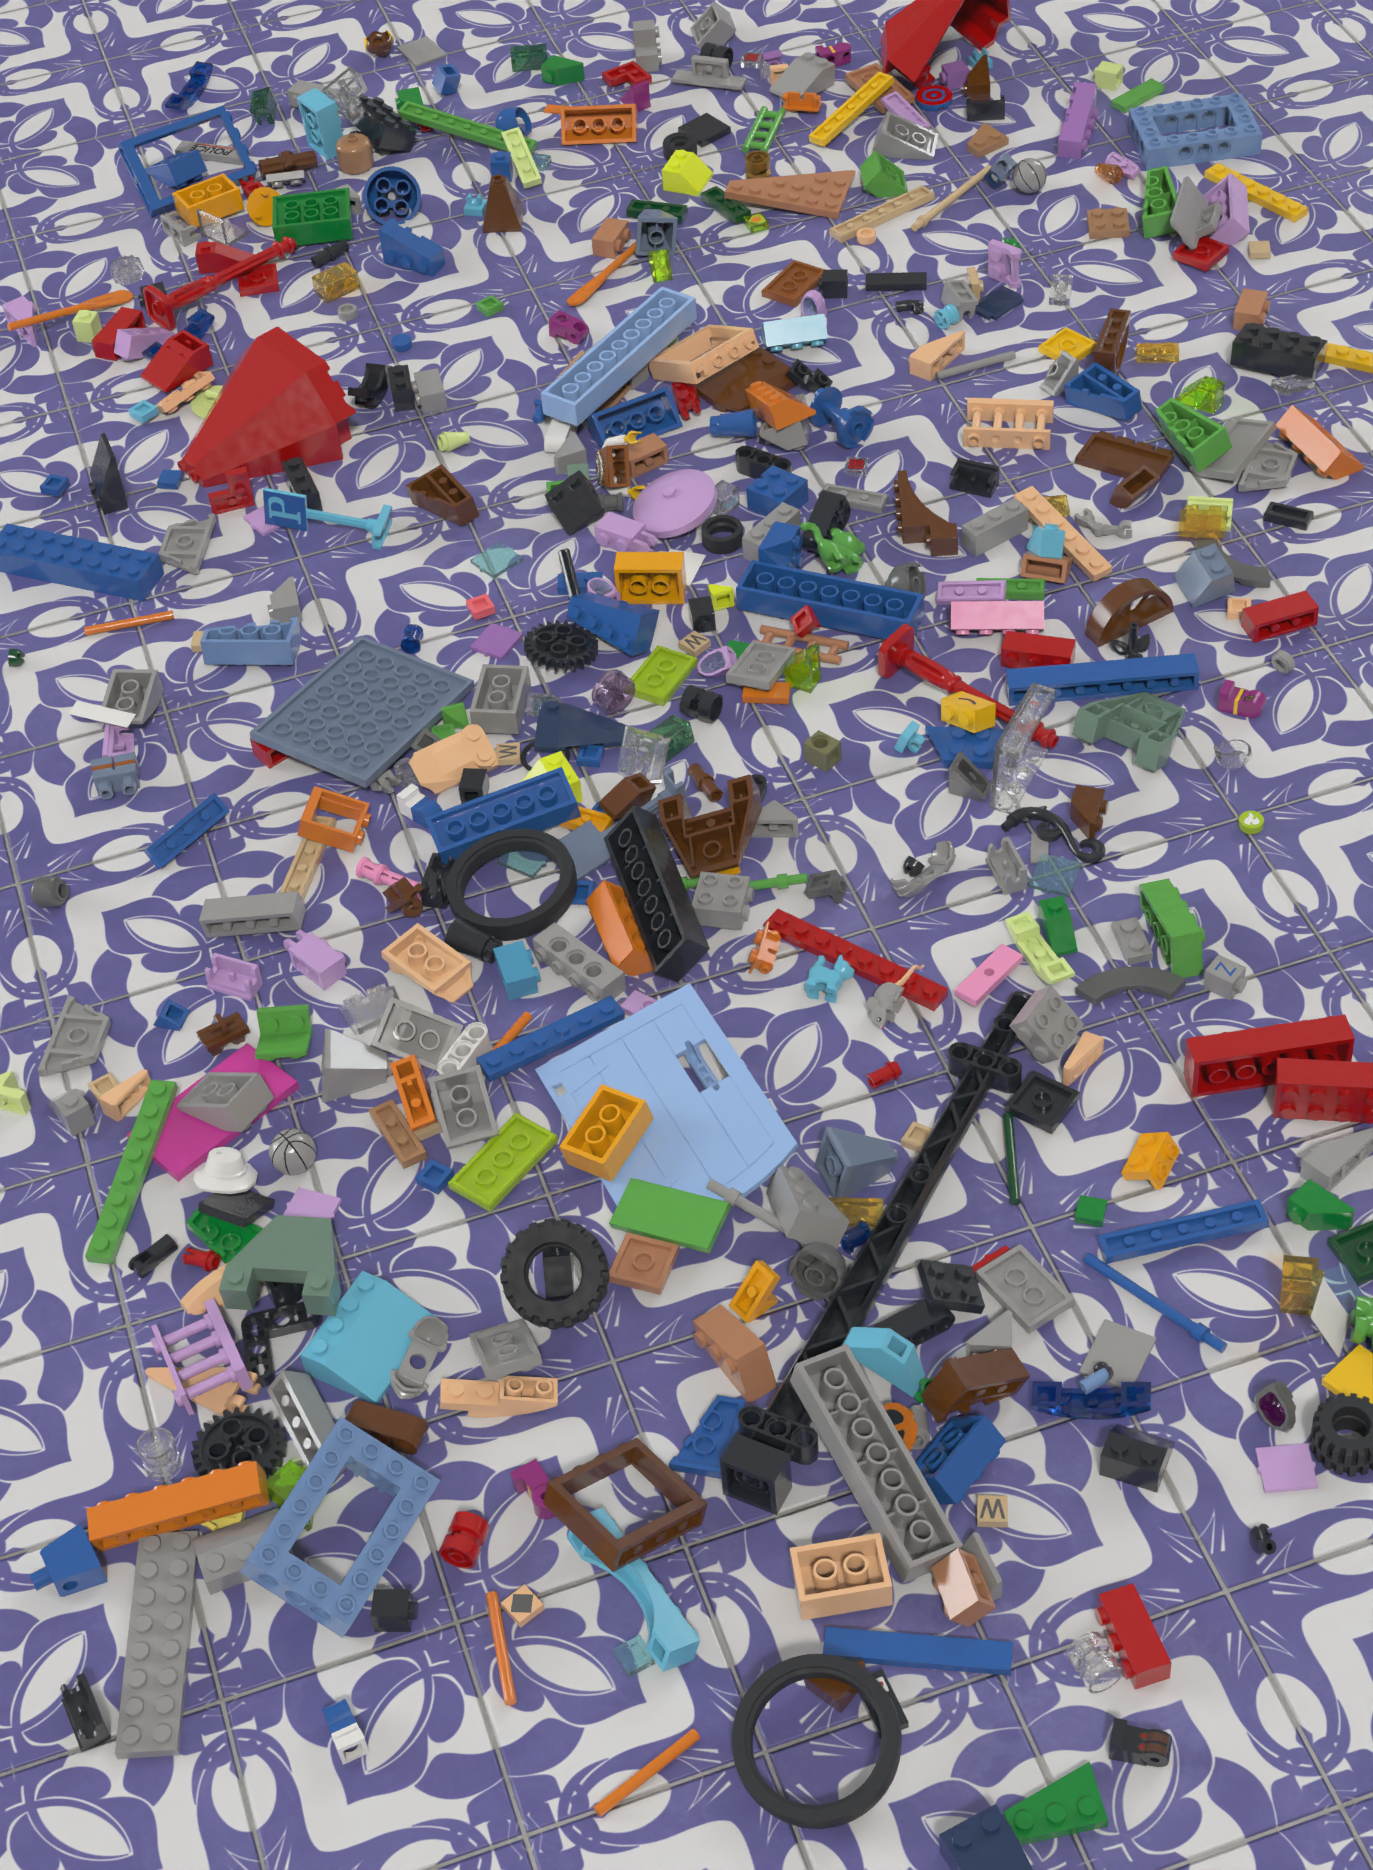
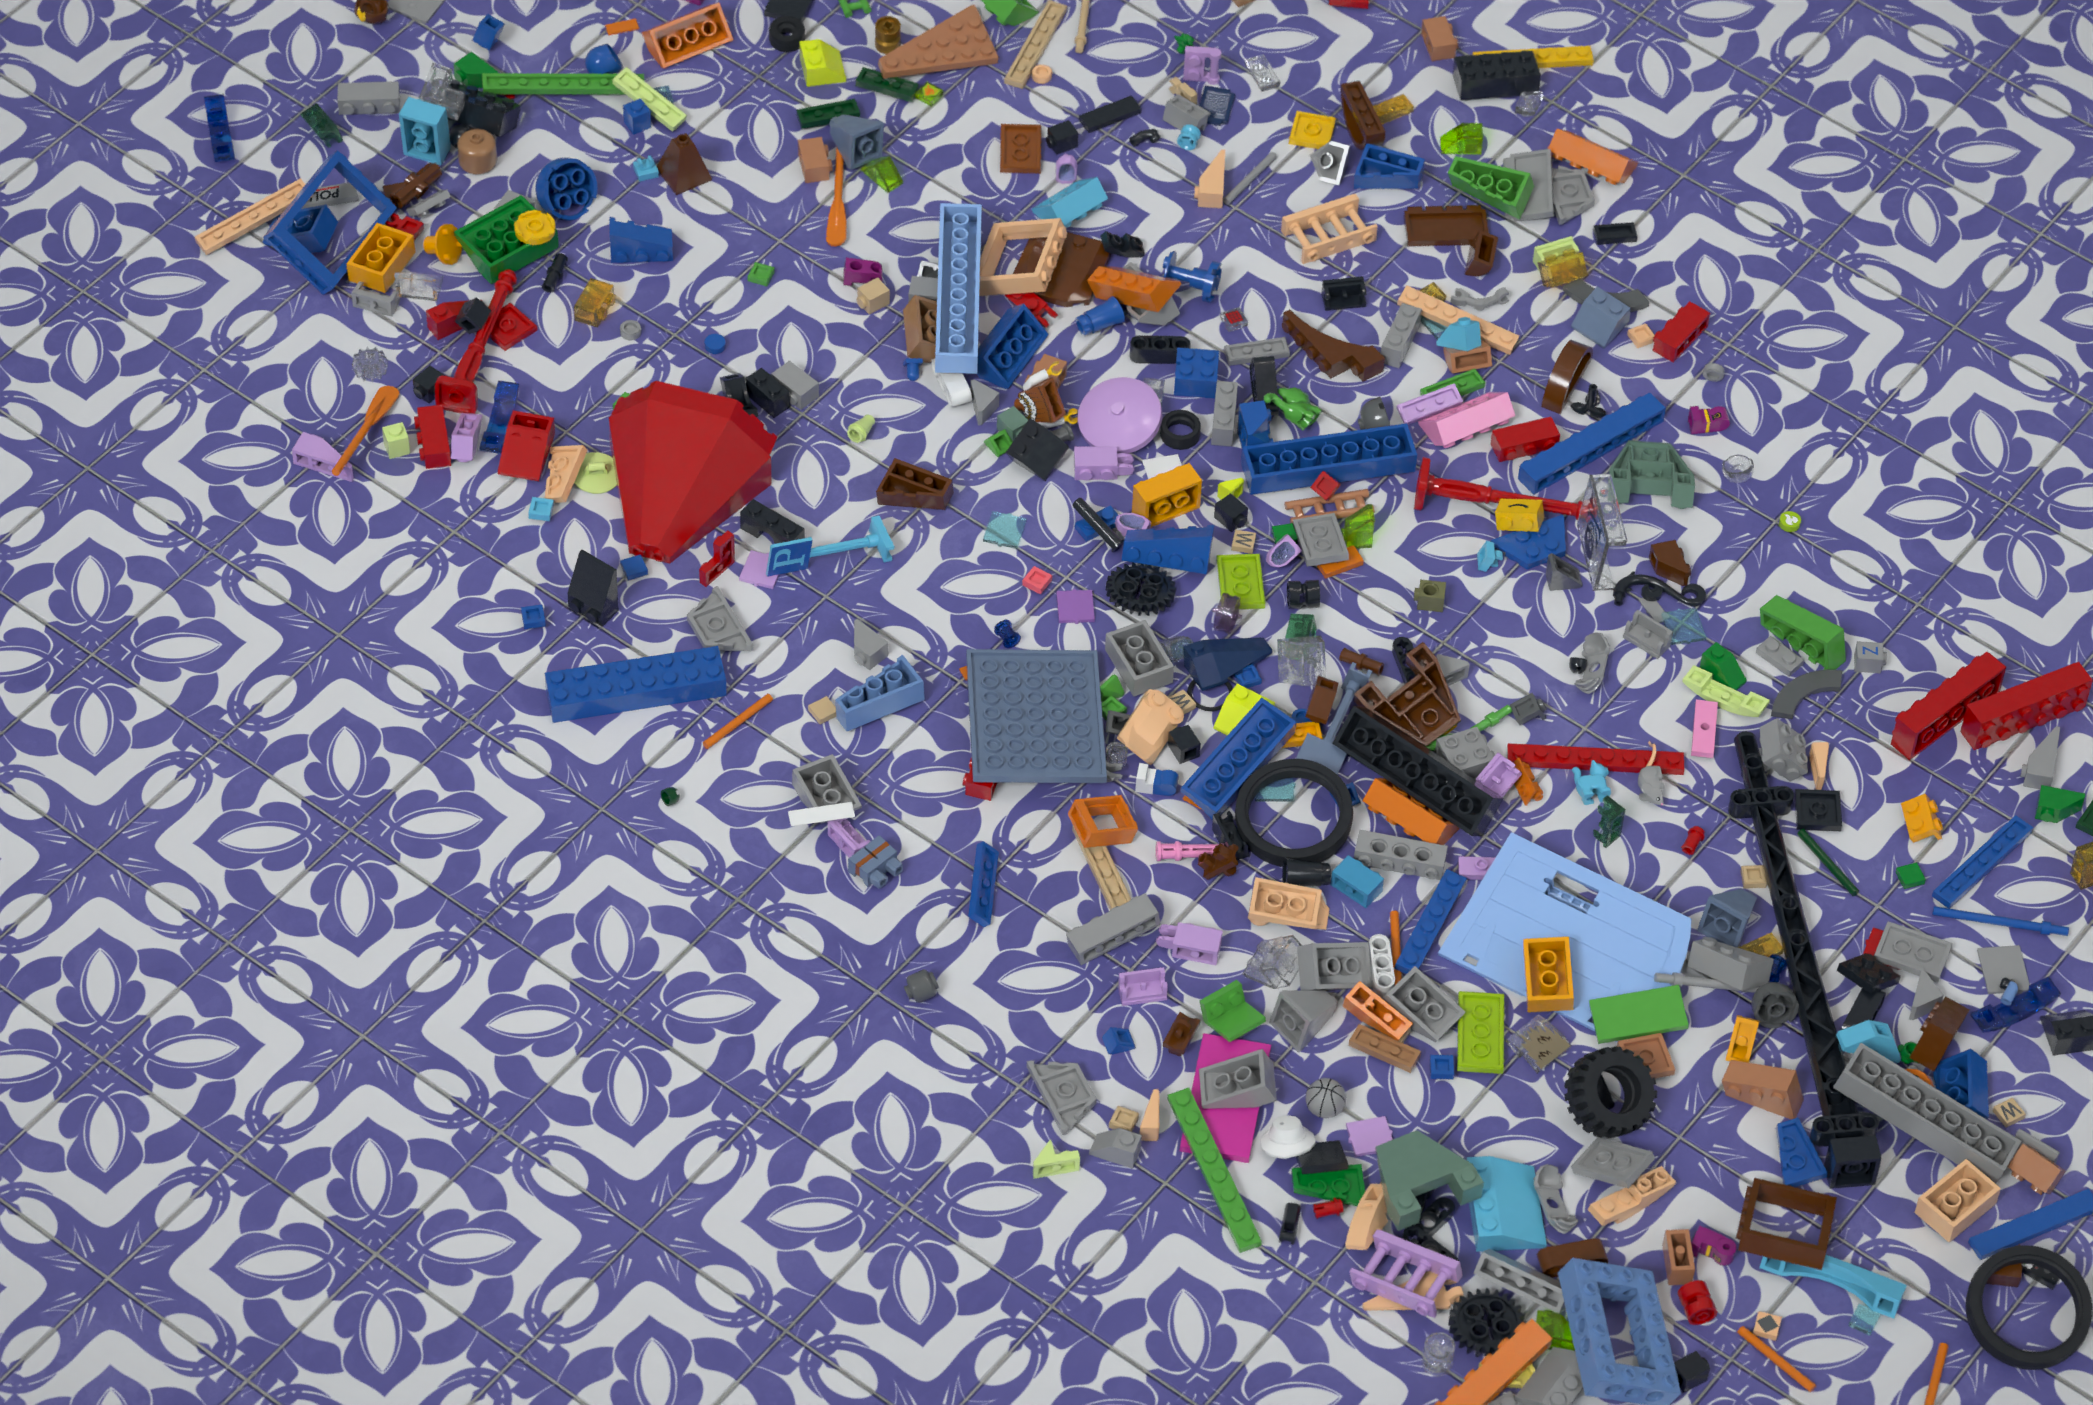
camera: 40 degrees left, 5 degrees up
none -> light nougat plate [195,178,312,255]
none -> black brick [455,297,492,334]
none -> yellow tile [514,210,556,245]
none -> tan brick [856,278,890,315]
none -> lavender hinge [1475,753,1522,797]
none -> slope [1505,1014,1572,1074]
none -> hinge [1593,795,1626,848]
none -> nougat brick [1662,1229,1695,1285]

